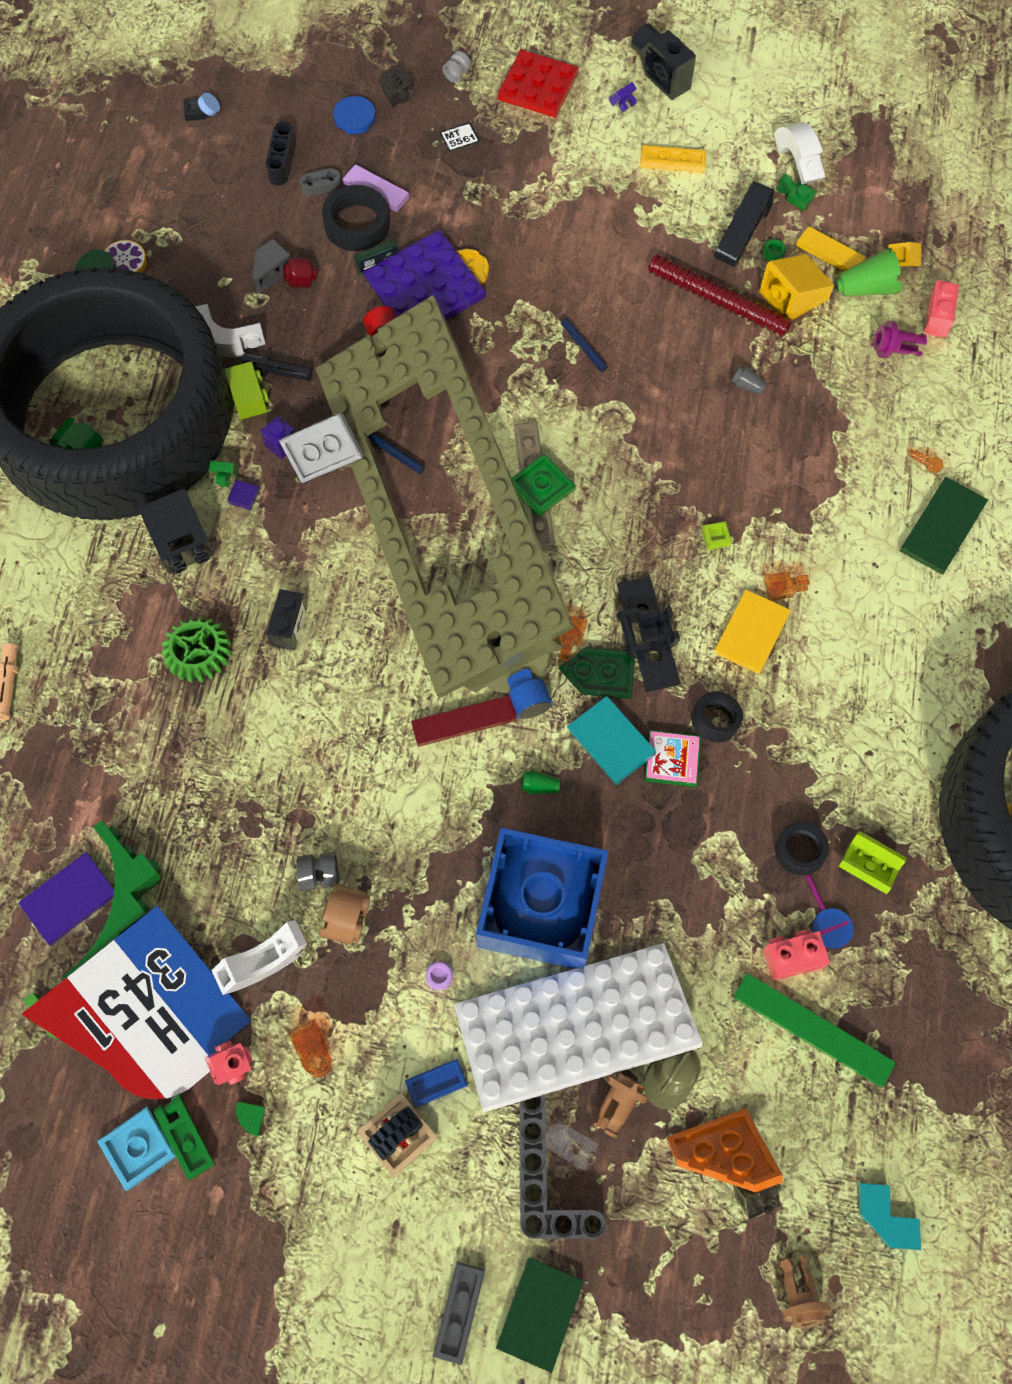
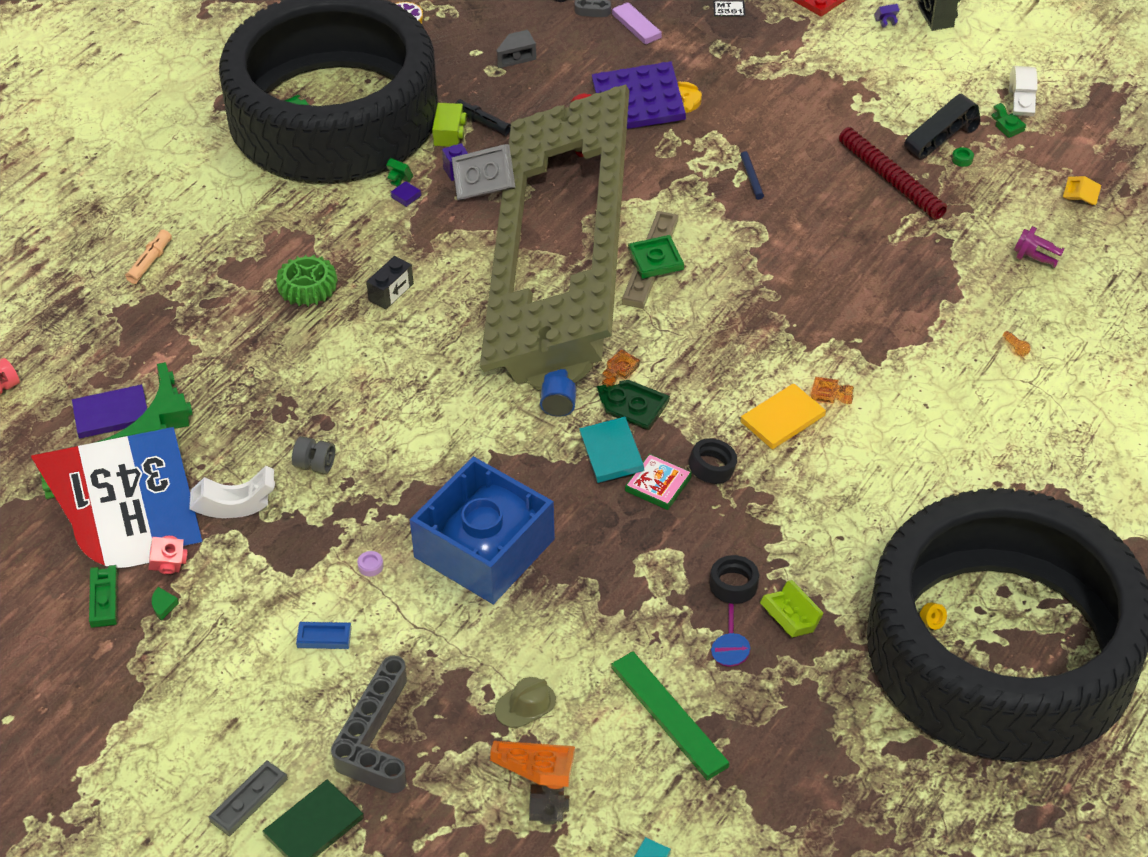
camera: 25 degrees right, 20 degrees down
medium azure tile [97,1107,176,1191] -> none
black container [138,488,214,574] -> none
white arch [195,304,265,358] -> none
dark red head [283,257,317,288] -> none
clear orange piece [288,1019,332,1078] -> none
medium nougat brick [320,883,370,945] -> none
black tyre [322,185,390,251] -> none
tile [353,240,398,276] -> none
plate [357,1093,438,1178] -> none
dark blue bar [368,432,425,474] -> none
dark red tile [411,695,517,747] -> none
white plate [454,943,702,1112] -> none
green cone [521,769,560,794] -> none
clear plate [546,1123,599,1171] -> none
medium nougat piece [592,1072,649,1139] -> none
black piece [616,577,681,692] -> none
yellow tile [640,145,706,173] -> none
lime tile [701,521,732,550] -> none
dark grey cone [731,365,767,395] -> none
yellow slope [759,254,834,321] -> none
coral brick [762,929,830,981] -> none
yellow tile [796,226,866,271] -> none
bright green cone [835,248,902,296] -> none
dark green tile [900,476,989,575] -> none
coral brick [924,280,959,337] -> none

